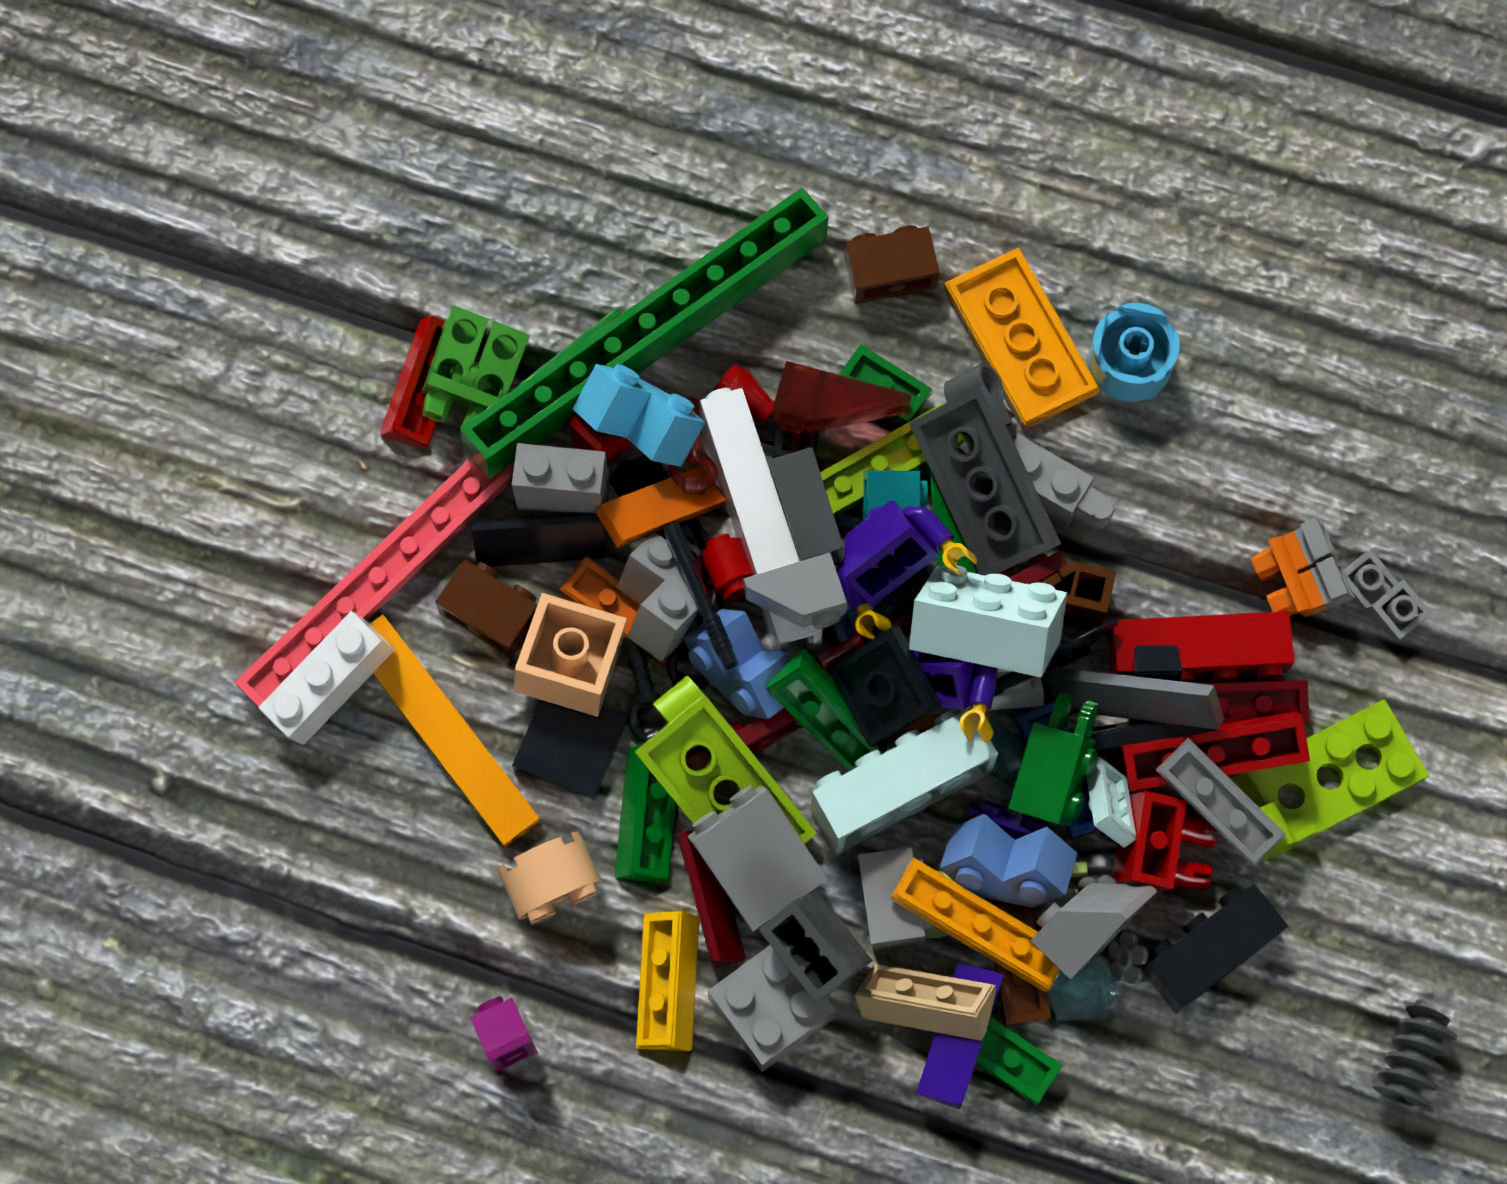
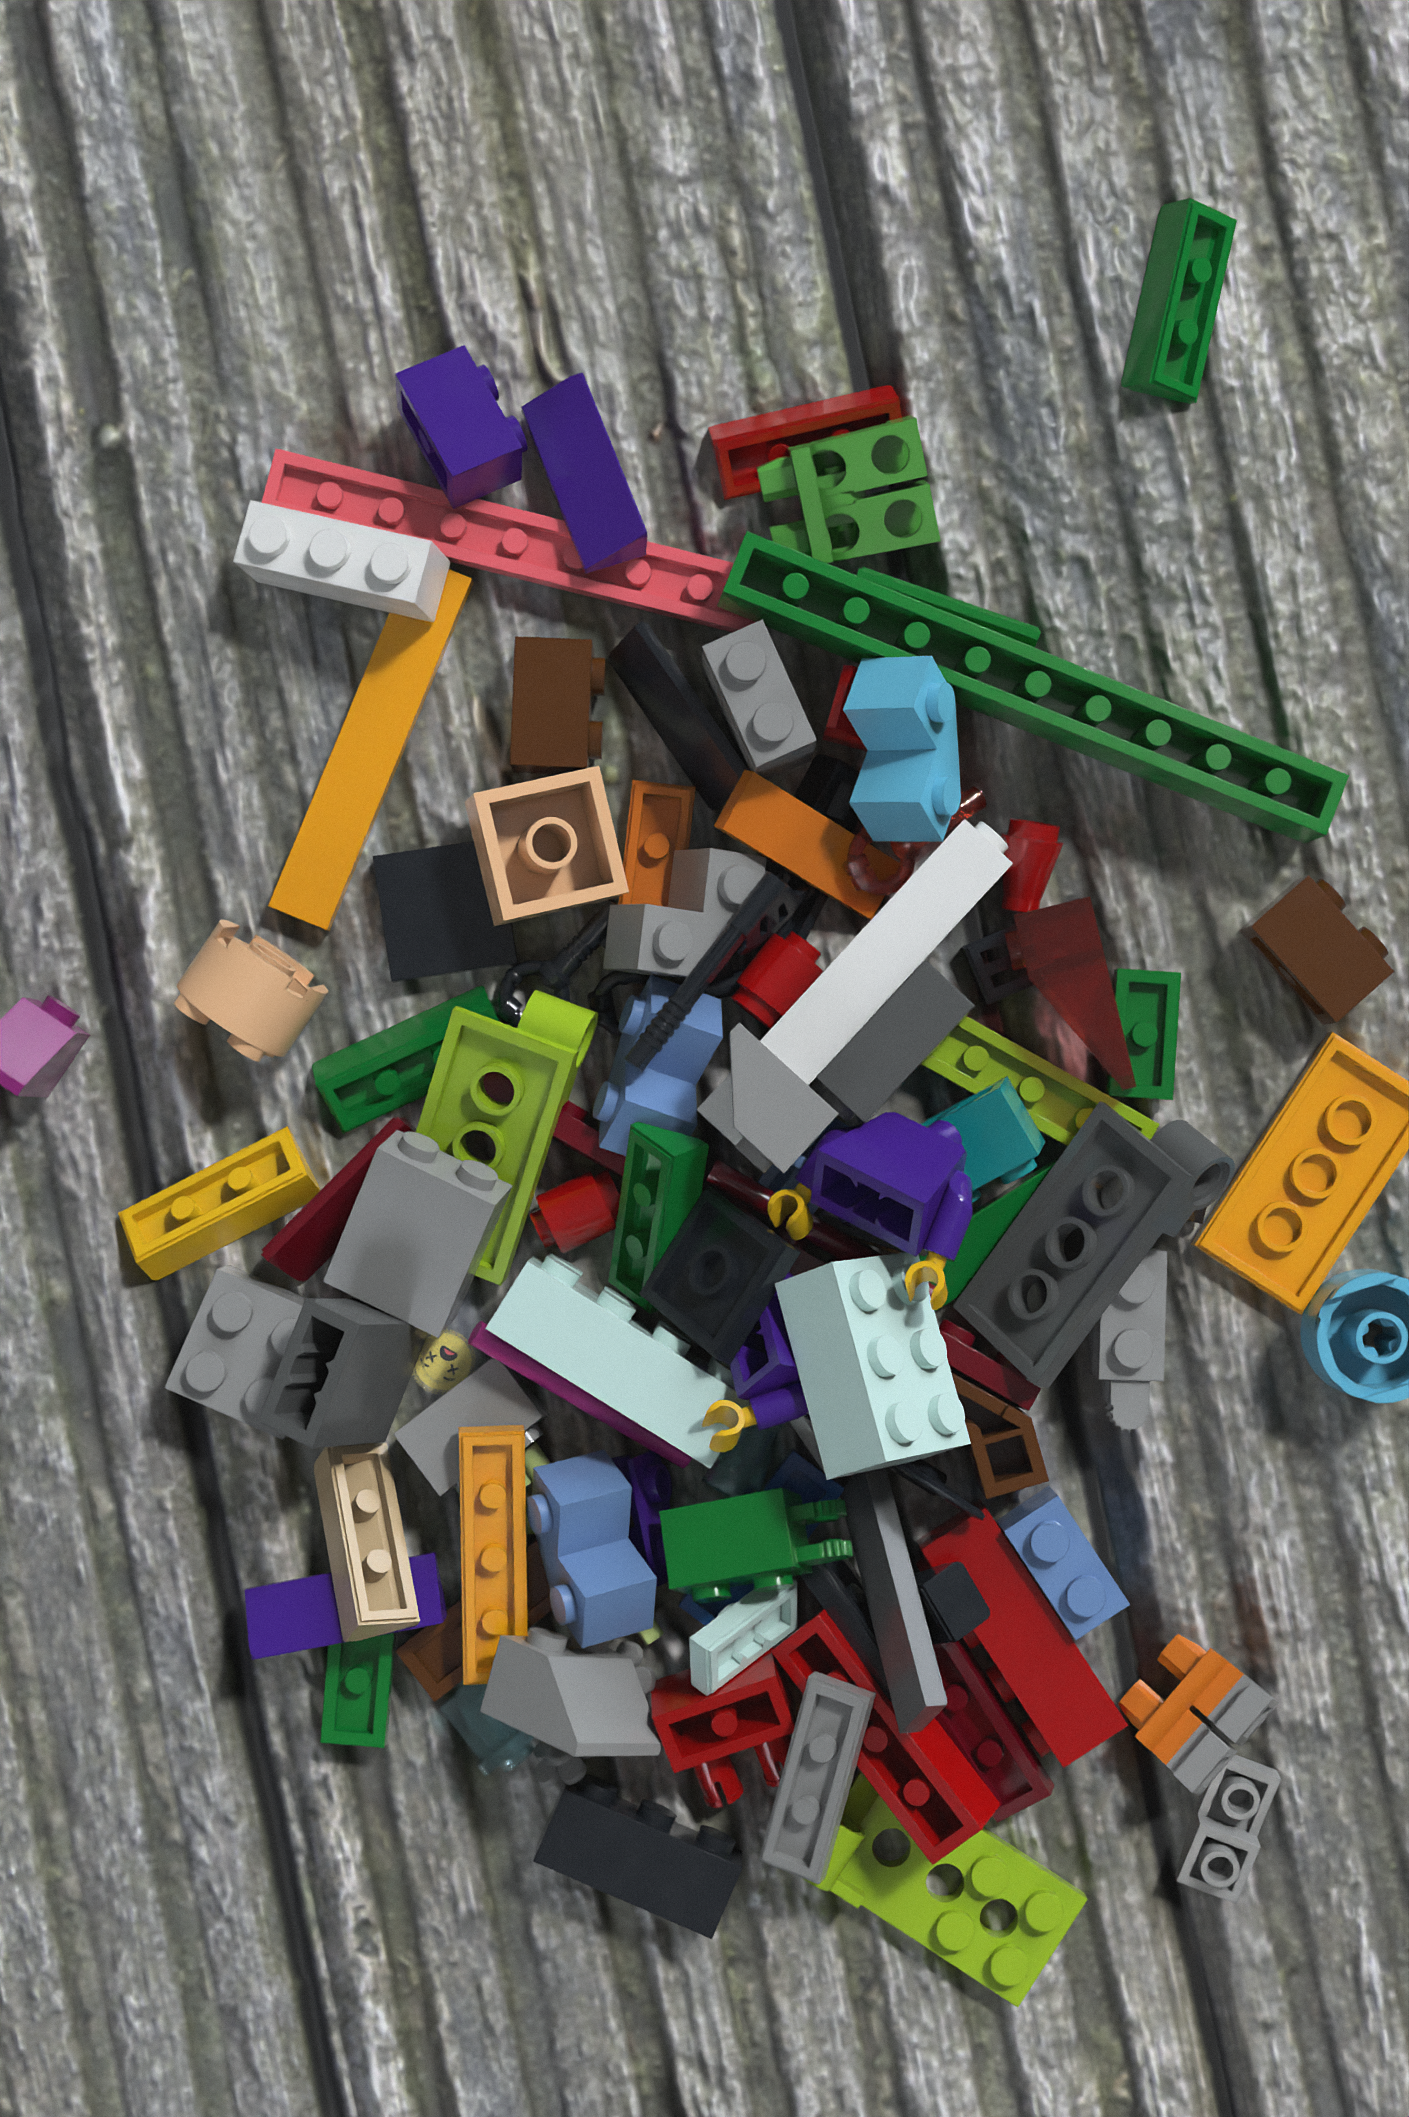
camera: 60 degrees right, 15 degrees up
none -> dark purple brick [395,345,528,509]
none -> clear tile [412,1329,475,1395]
none -> dark pink bar [468,1321,692,1469]
none -> dark purple slope [521,372,648,574]
none -> red brick [529,1170,620,1254]
none -> medium blue brick [996,1486,1130,1640]
none -> green slope [1121,198,1237,404]

